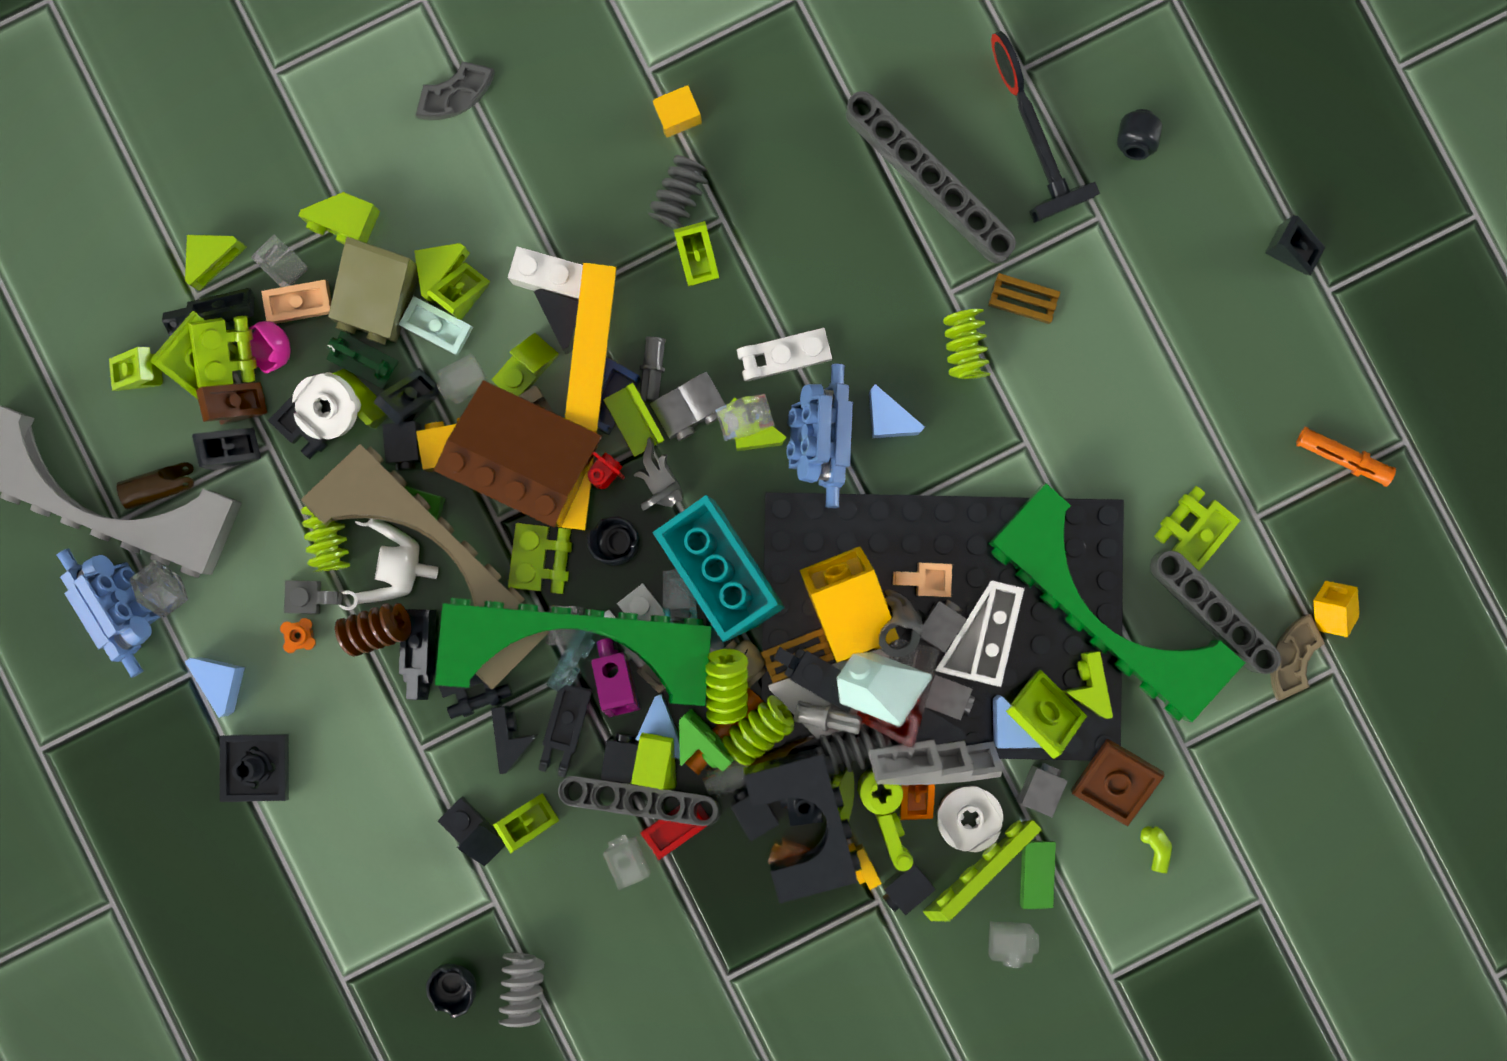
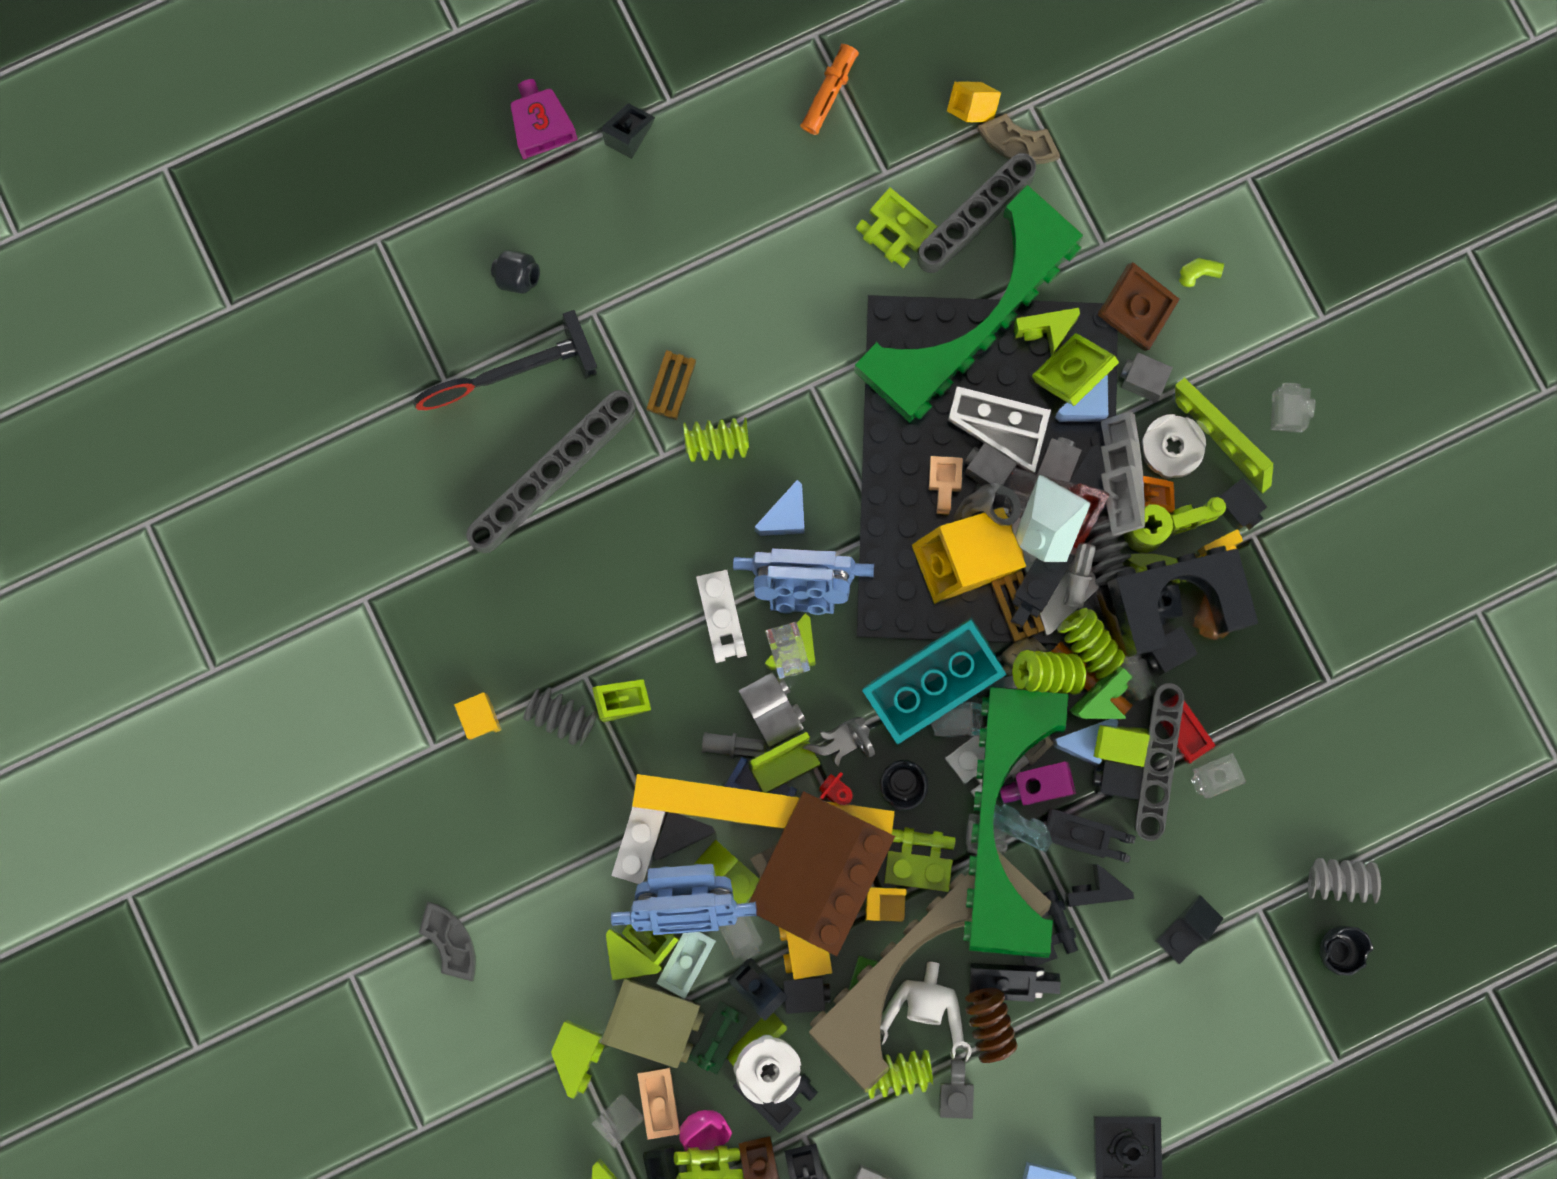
camera: 90 degrees left, 5 degrees down
orange plate [280,618,316,653] -> none
lime slope [493,793,559,853] -> none
bright green slope [1020,840,1056,909] -> none
none -> magenta torso [511,79,578,160]
none -> medium blue piece [611,864,757,935]
none -> yellow panel [865,887,906,921]

